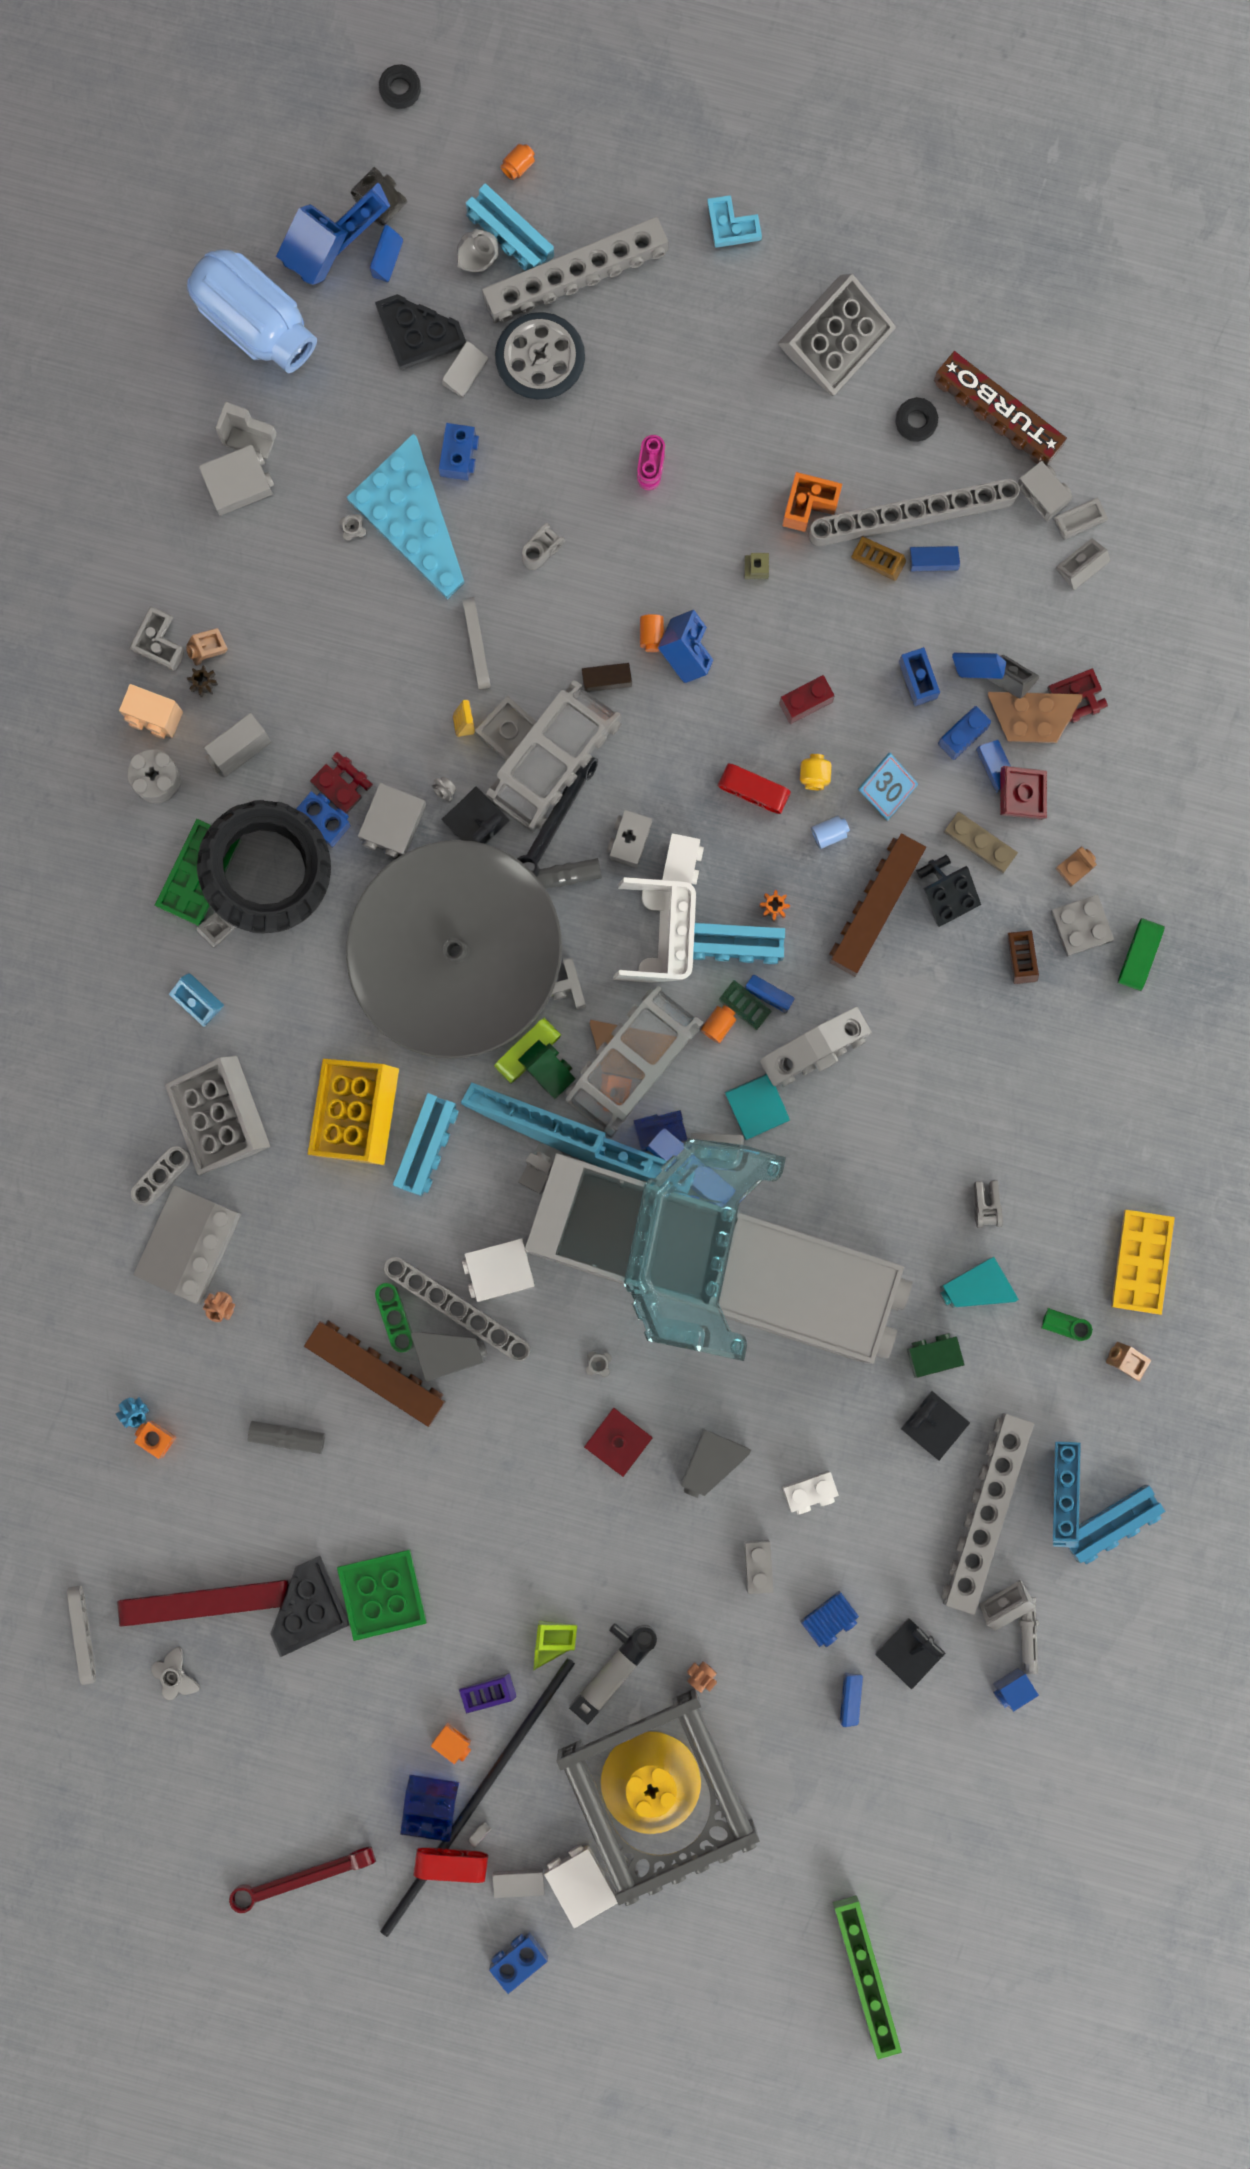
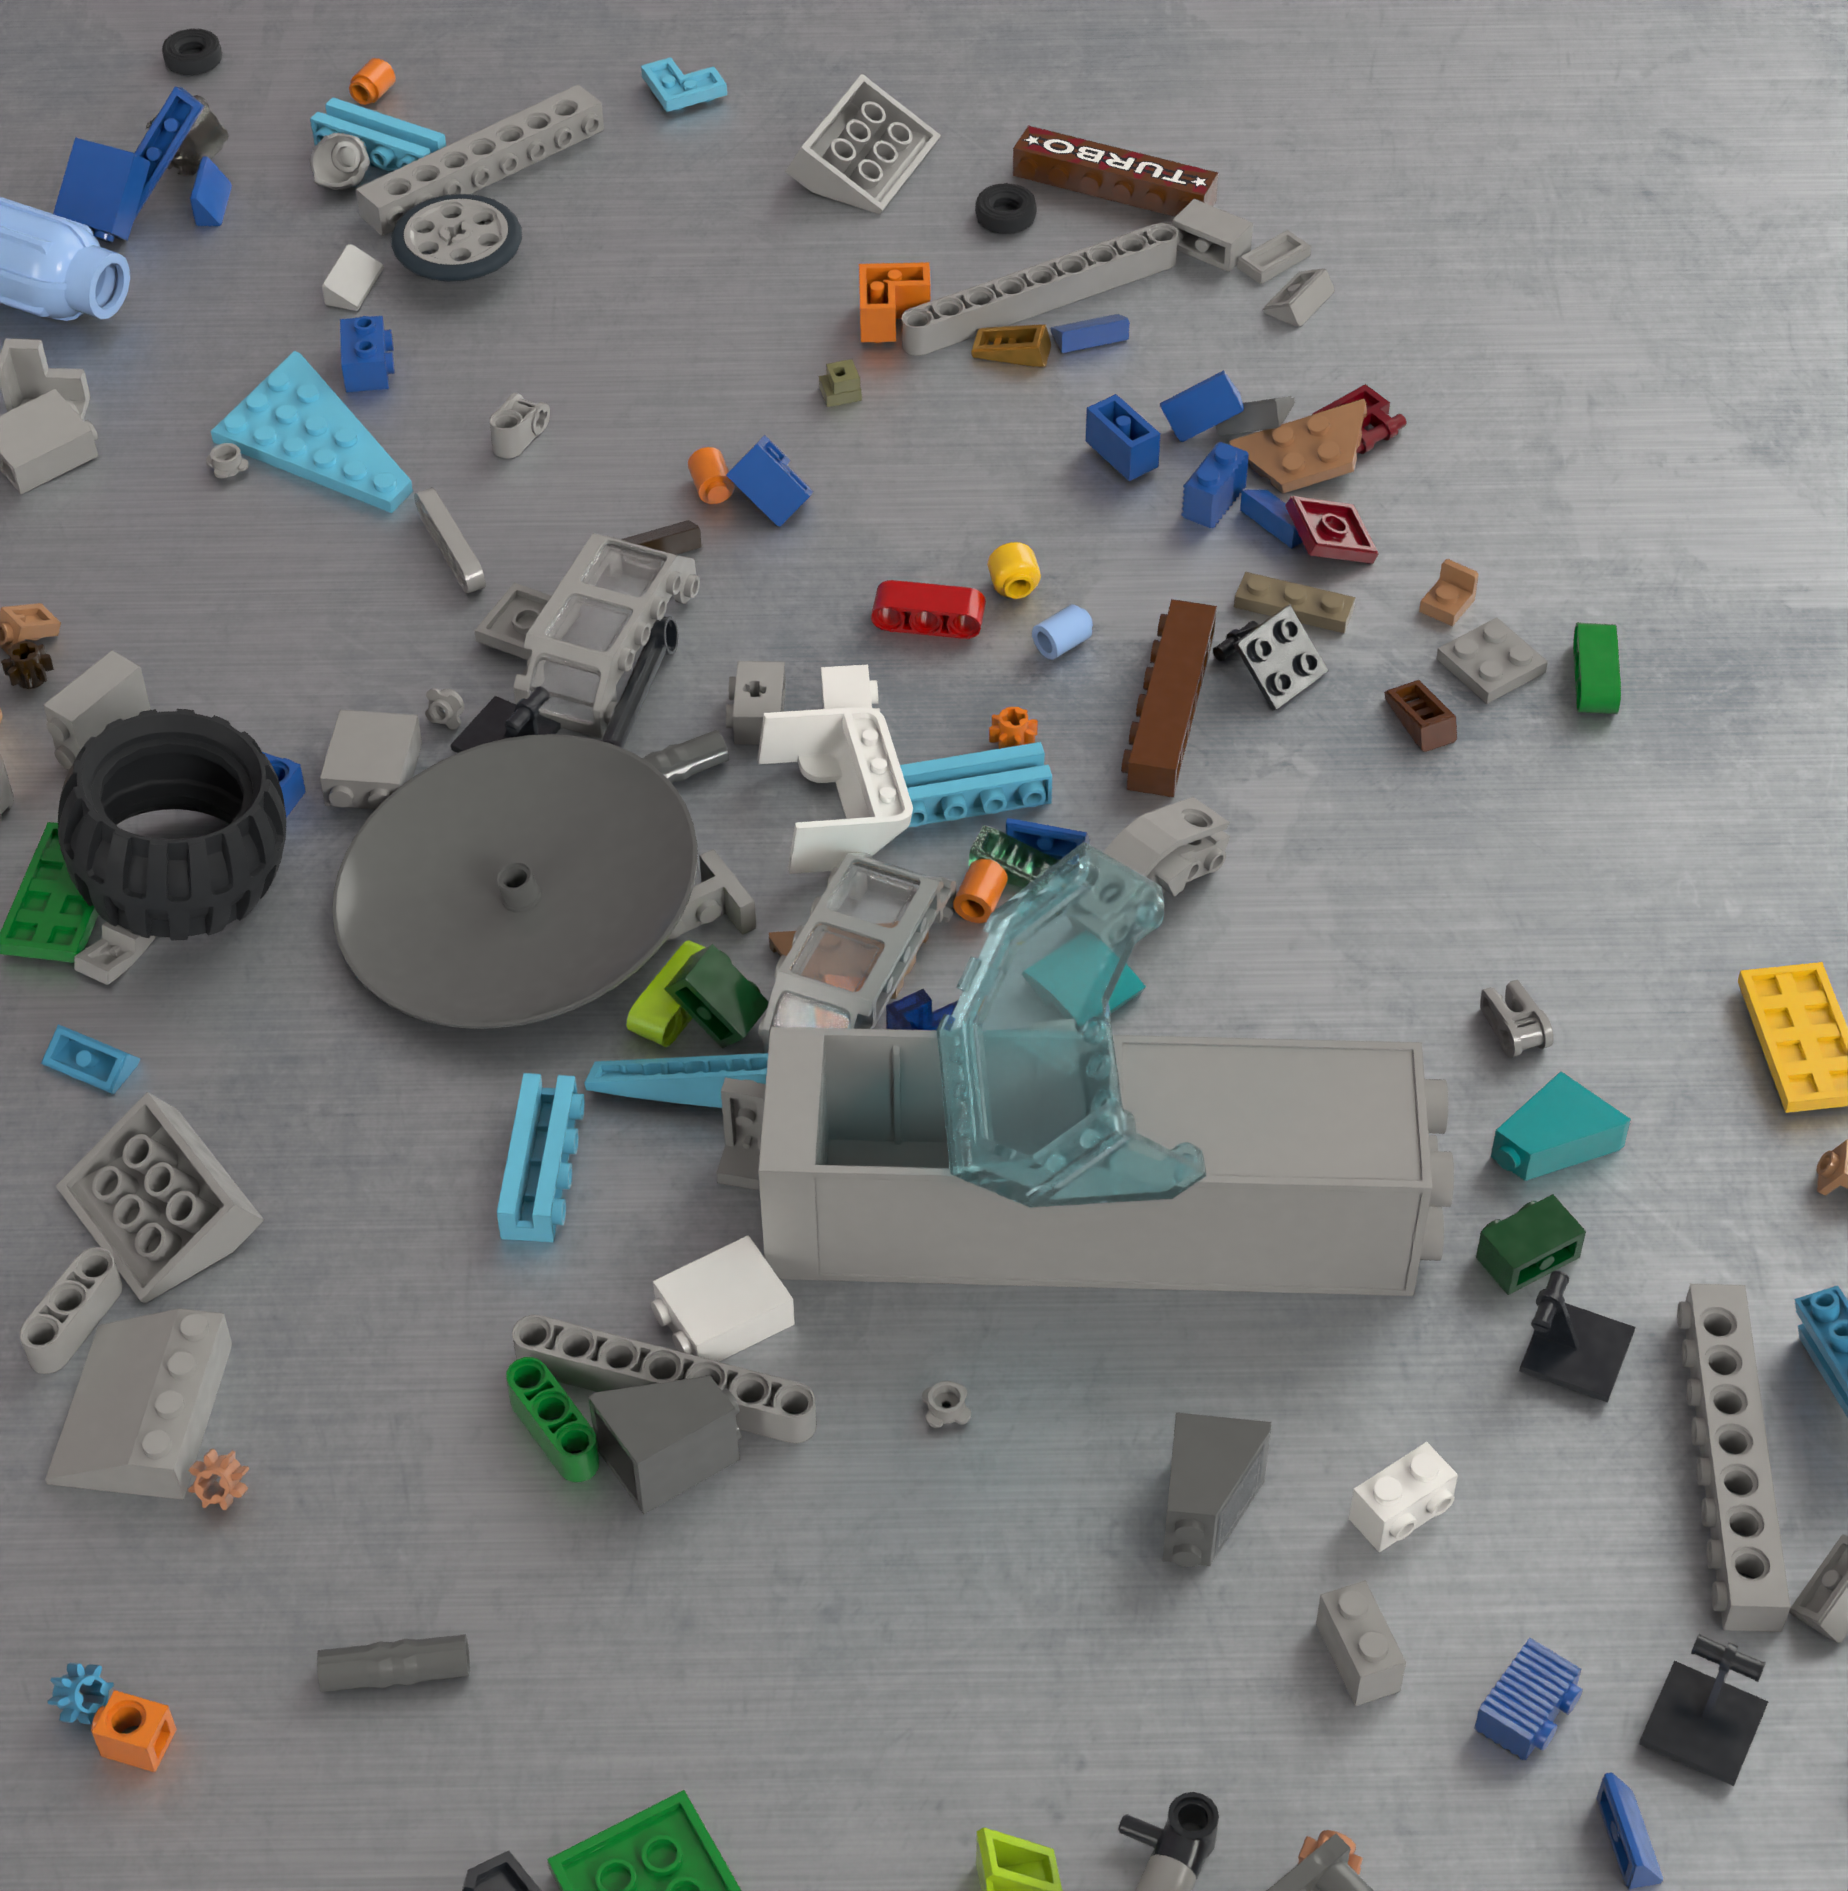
camera: 15 degrees left, 35 degrees down
reddish brown brick [304,1320,446,1427] -> none
yellow slope [307,1059,399,1165] -> none
dark red plate [310,752,373,814] -> none
black plate [375,294,466,370] -> none
yellow slope [453,699,475,737] -> none
dark red plate [584,1408,653,1477] -> none
dark pink brick [637,435,665,490] -> none
dark red brick [779,675,835,725] -> none
dark azure piece [858,753,918,820] -> none
green piece [1041,1308,1093,1341] -> none

